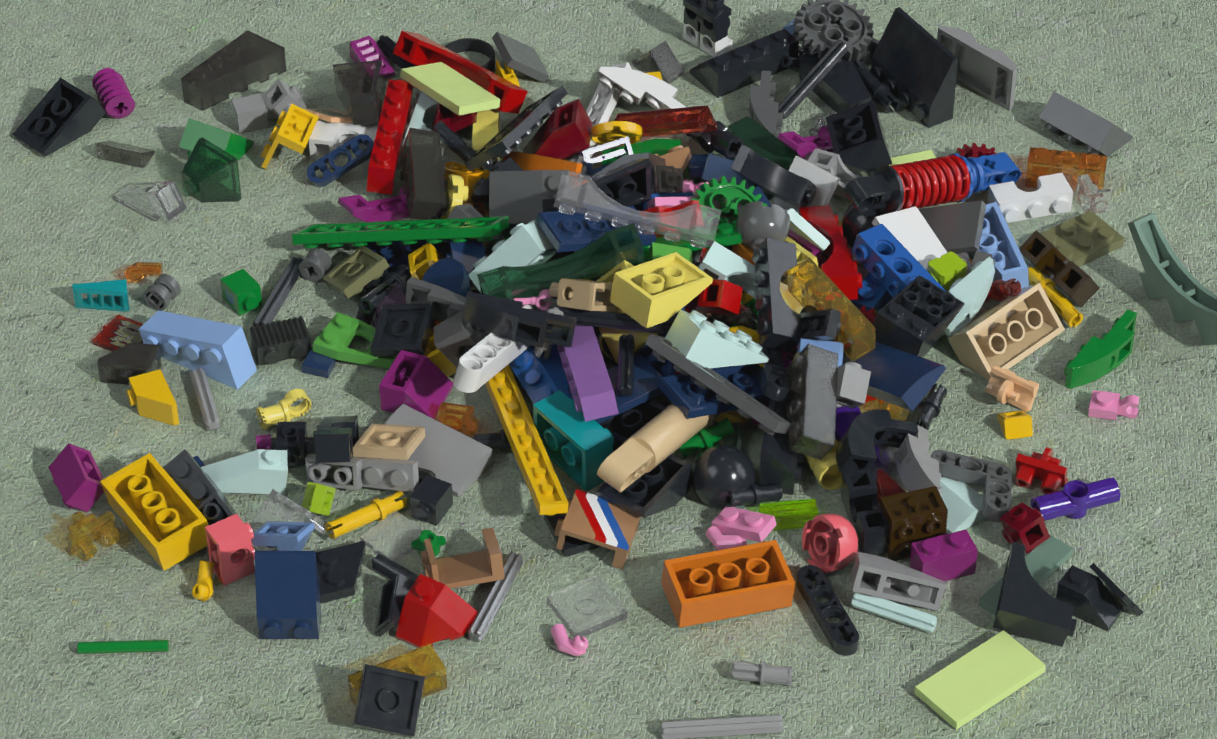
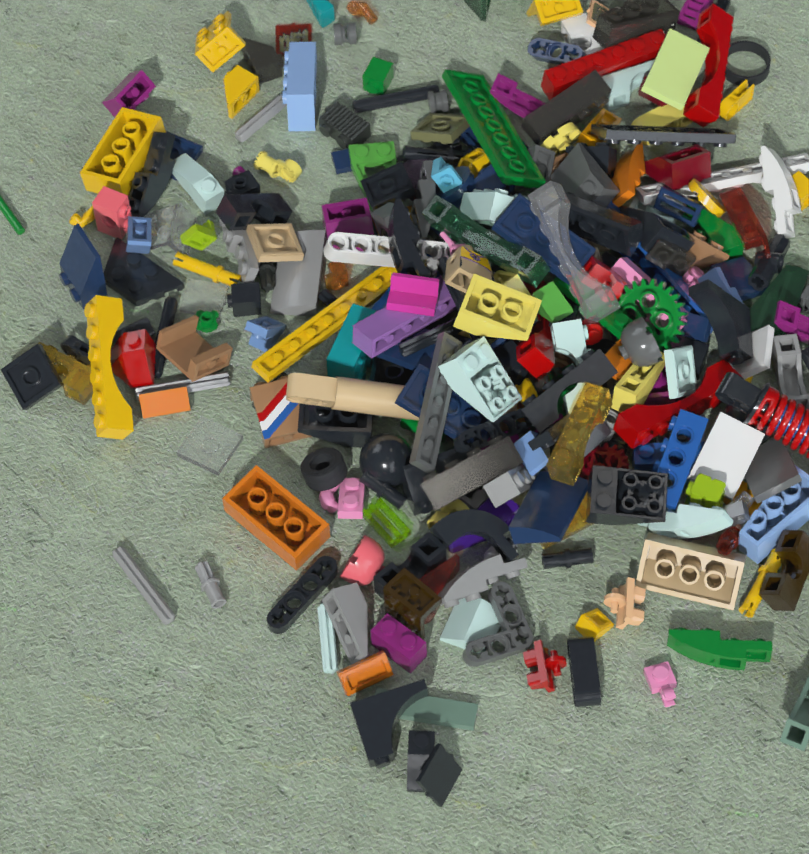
camera: 60 degrees right, 15 degrees up
clear yellow hips [65,510,120,562] -> none
black pin [431,121,493,171] -> none
dark grey tile [492,32,550,83] -> none
bright pink arm [550,624,589,657] -> none
yellowish green tile [914,630,1046,730] -> none
dark red brick [1000,502,1050,553] -> none
dark purple piece [1031,477,1121,521] -> none
none -> black piece [60,335,91,370]
none -> yellow arch [84,295,134,440]
none -> orange tile [139,387,191,419]
none -> yellow bracket [195,11,246,72]
none -> medium blue slope [245,316,286,352]
none -> black tyre [300,447,348,491]
none -> orange tile [337,650,394,696]
none -> dark pink panel [386,272,439,317]
none -> medium azure bracket [431,157,462,193]
none -> black beam [567,636,601,707]

